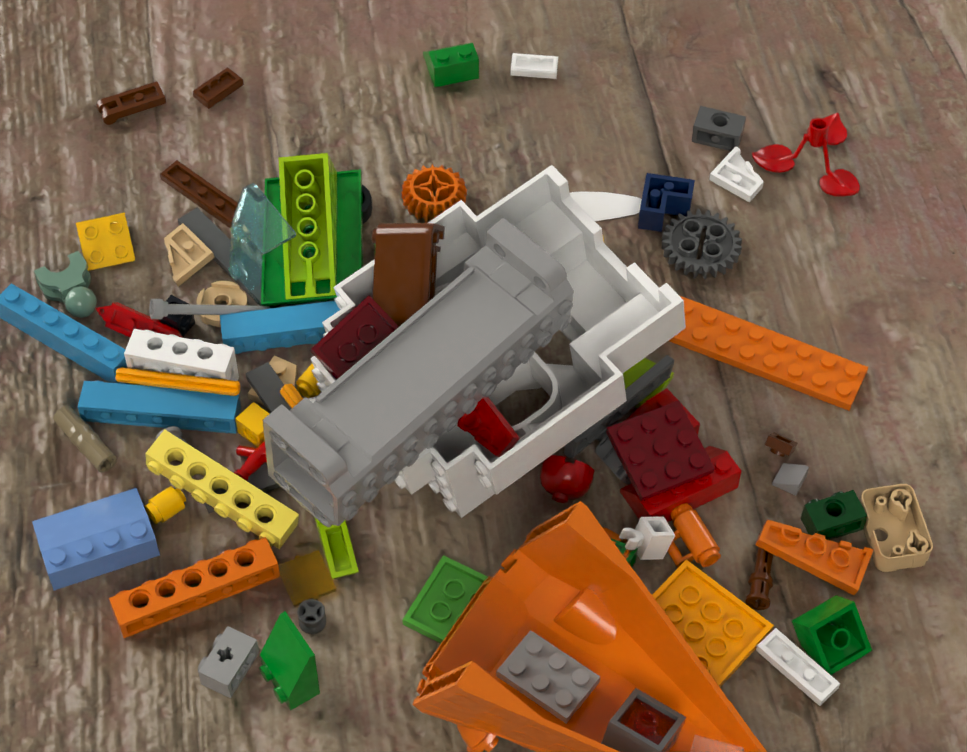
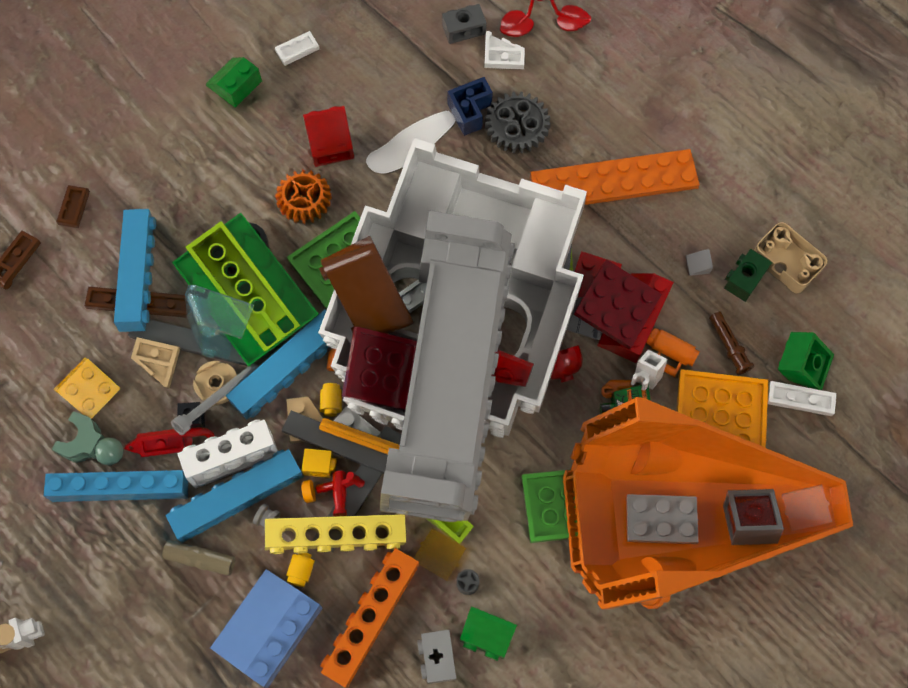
camera: 35 degrees left, 15 degrees up
light orange axle [116,367,240,396] -> none
orange wing [755,519,874,595] -> none
reddish brown plate [765,432,798,457] -> none
none -> dark azure brick [114,209,156,332]
none -> light orange tile [301,480,316,503]
none -> red slope [303,106,354,167]

